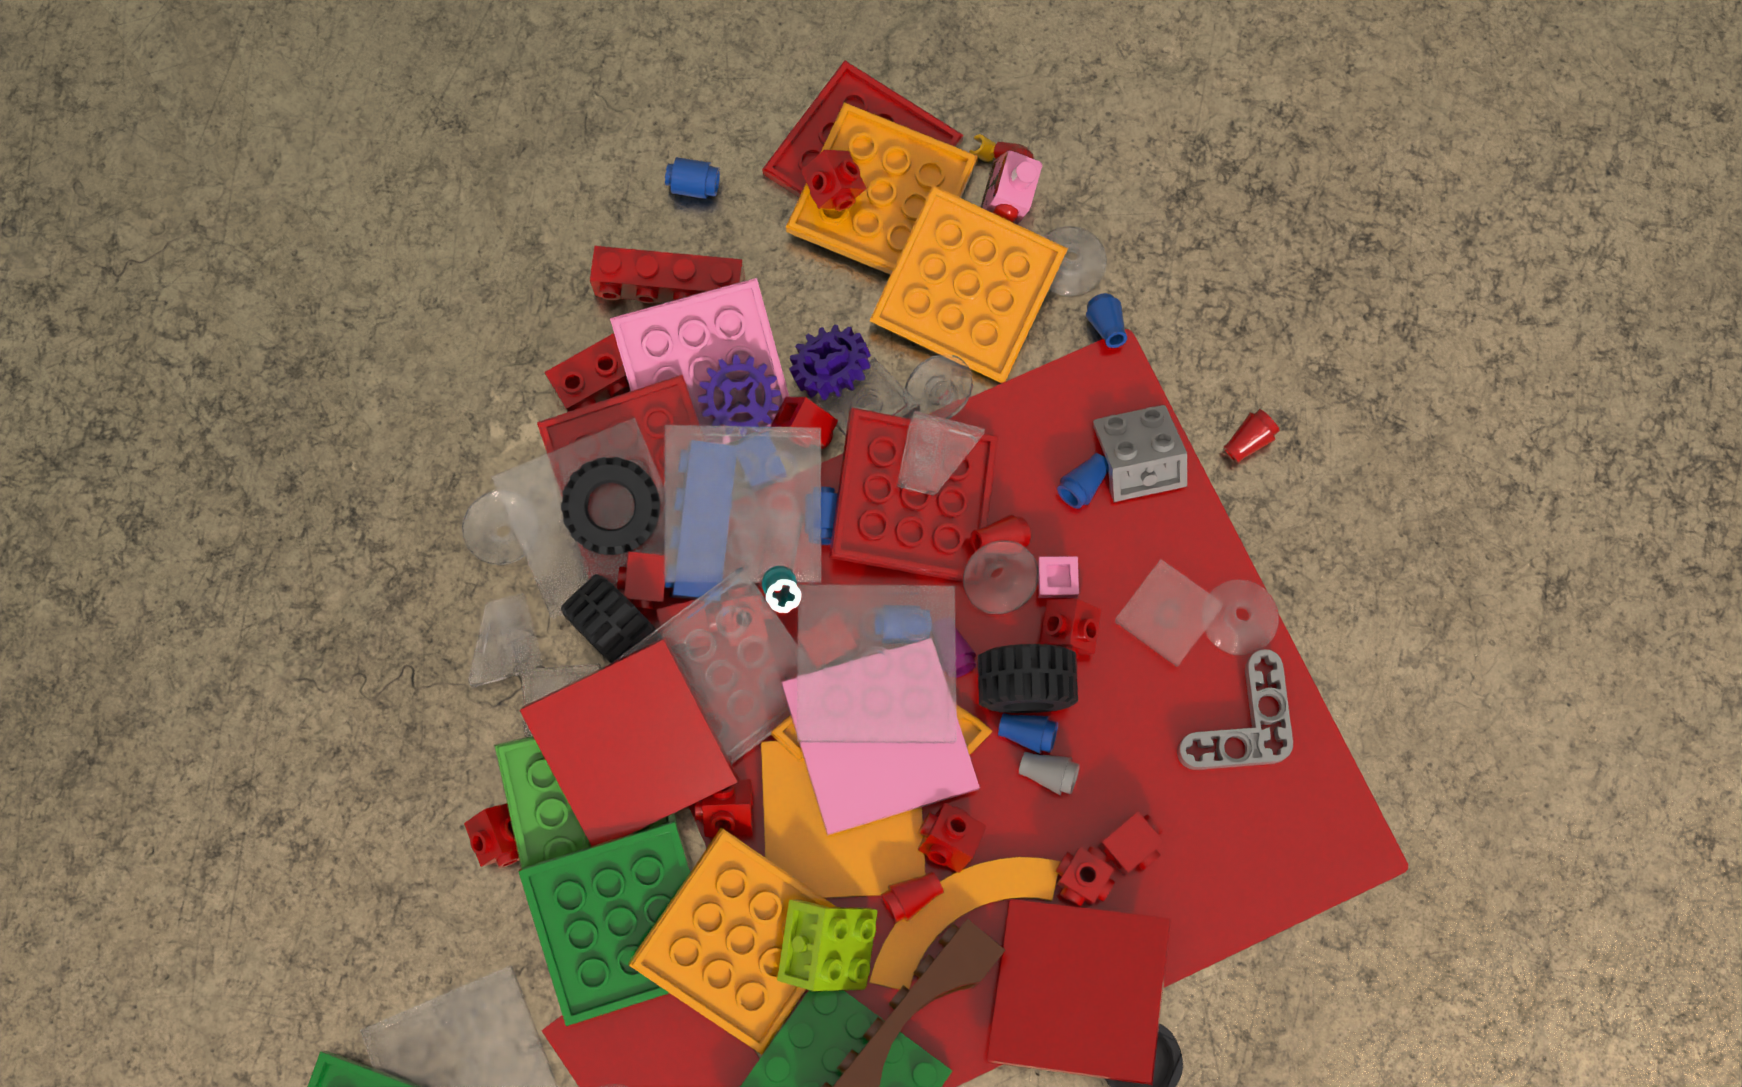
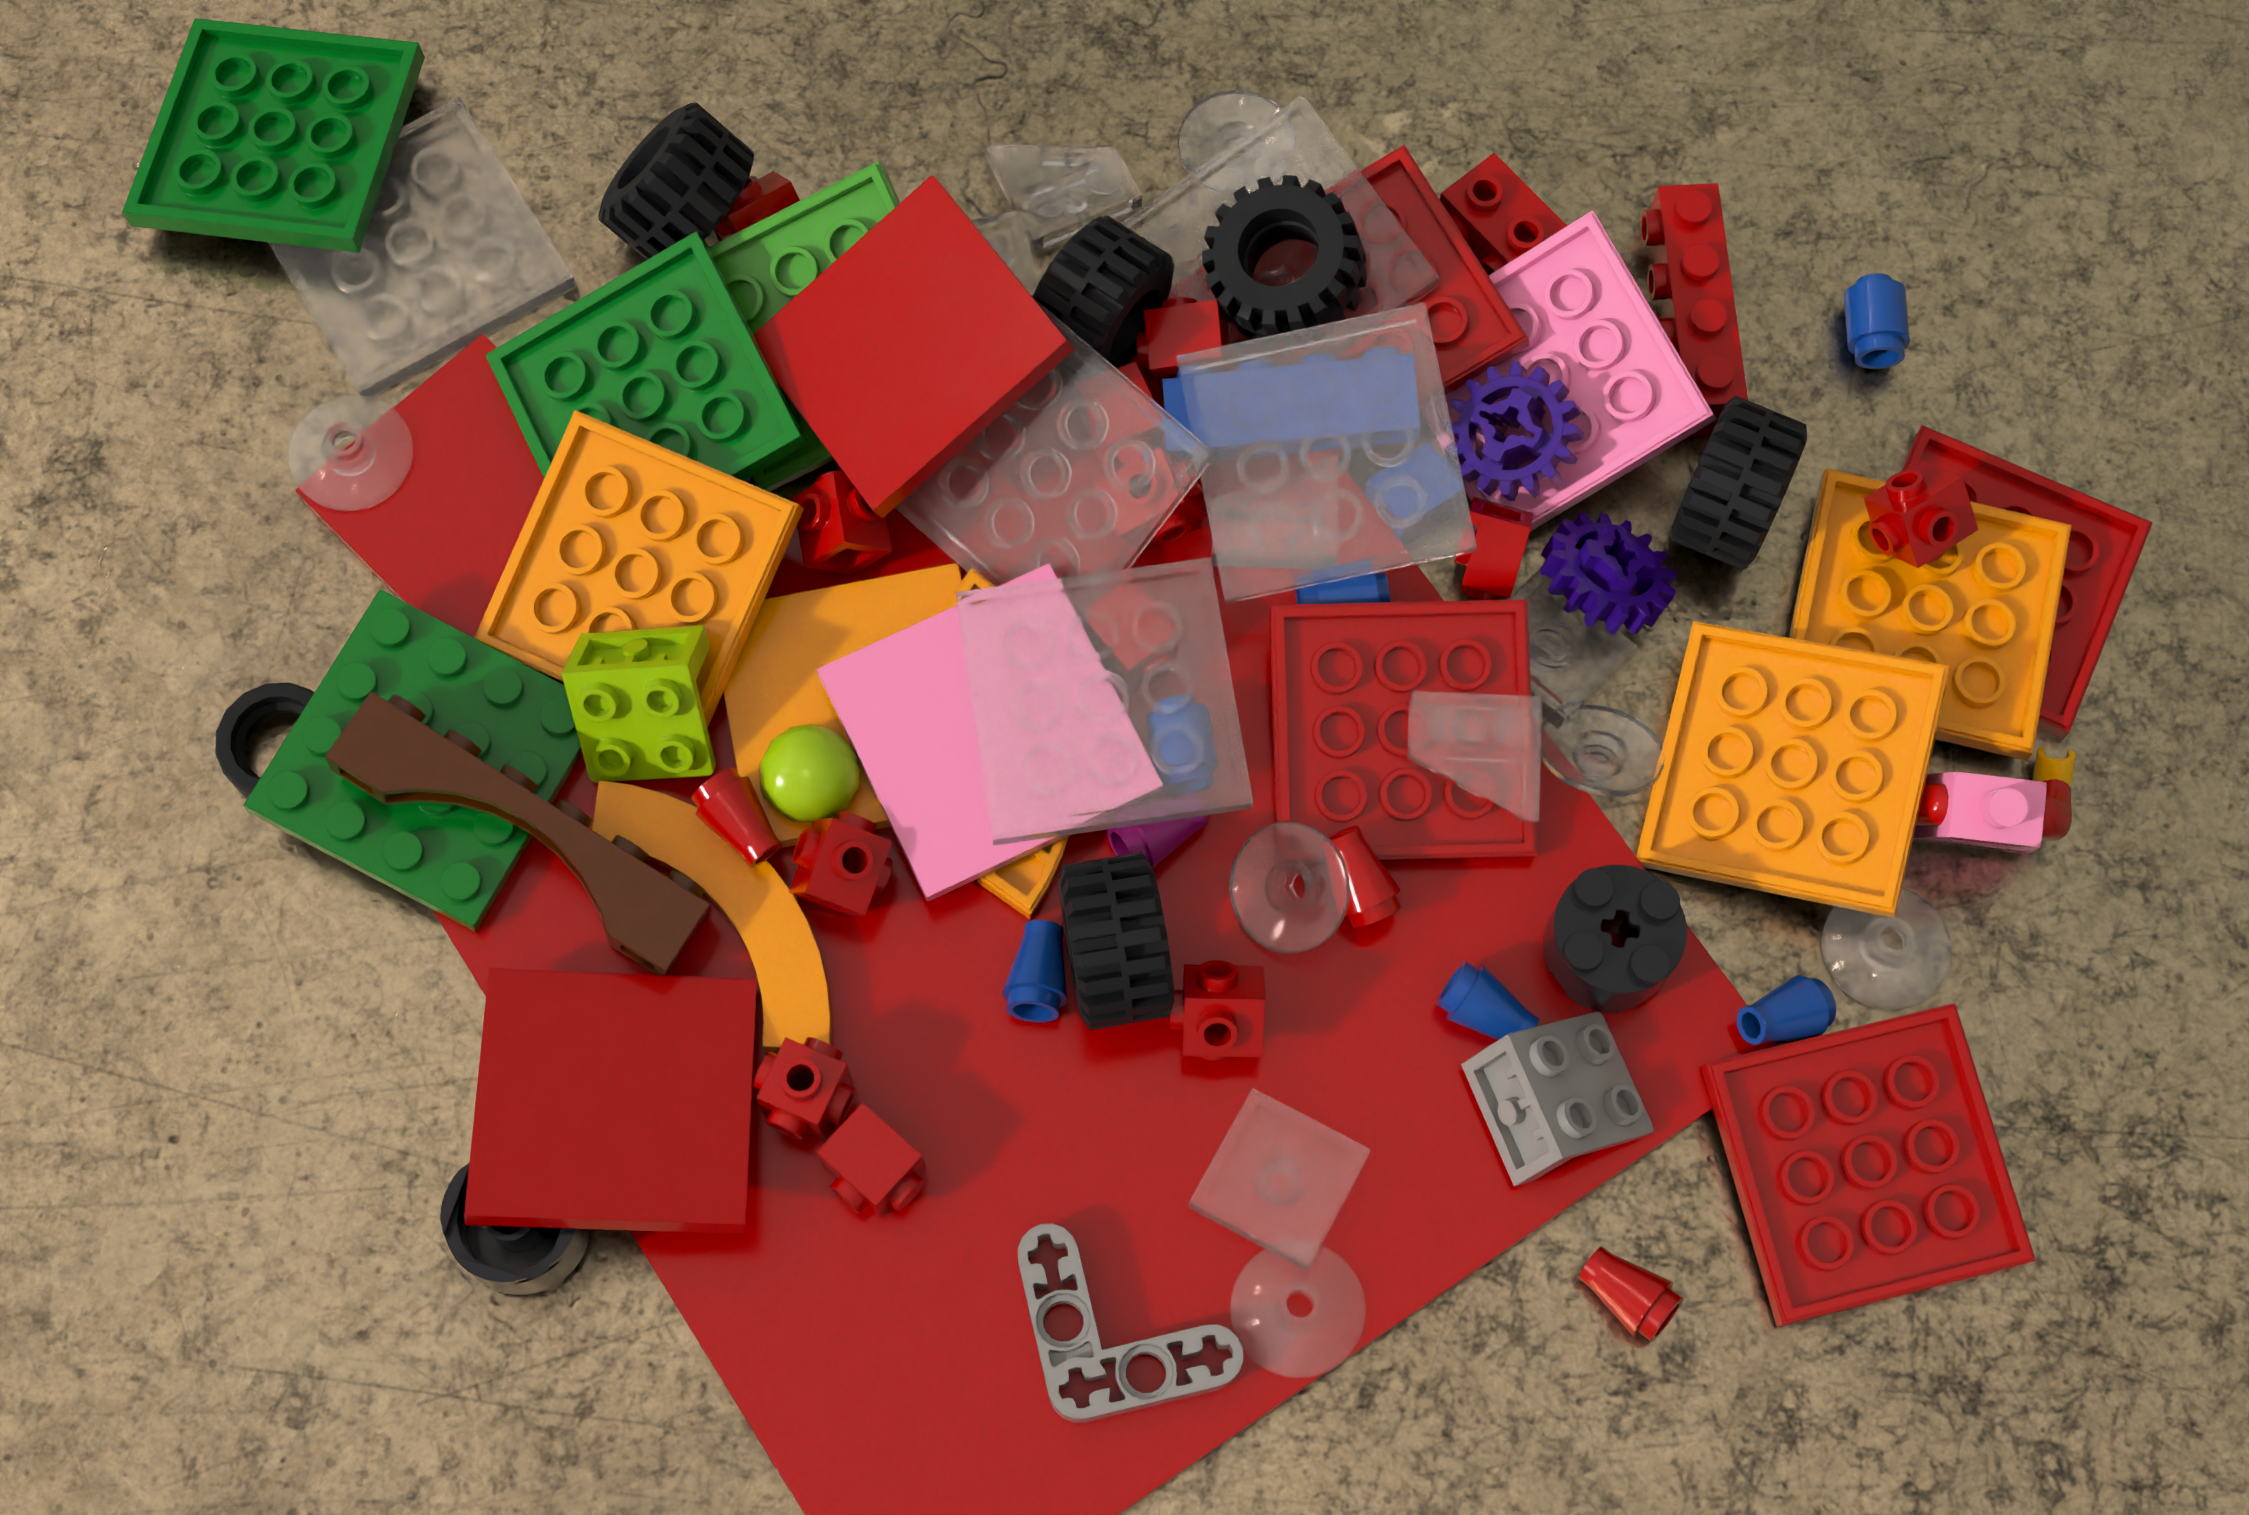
camera: 80 degrees right, 5 degrees down
teal bush [762,566,801,612] -> none
light grey cone [1019,752,1080,795] -> none
bright pink tile [1038,557,1079,598] -> none
none -> black tyre [598,102,754,260]
none -> lime hair [759,724,860,821]
none -> black brick [1543,865,1687,1013]
none -> black tyre [1671,395,1807,570]
none -> red tile [1701,1003,2036,1327]

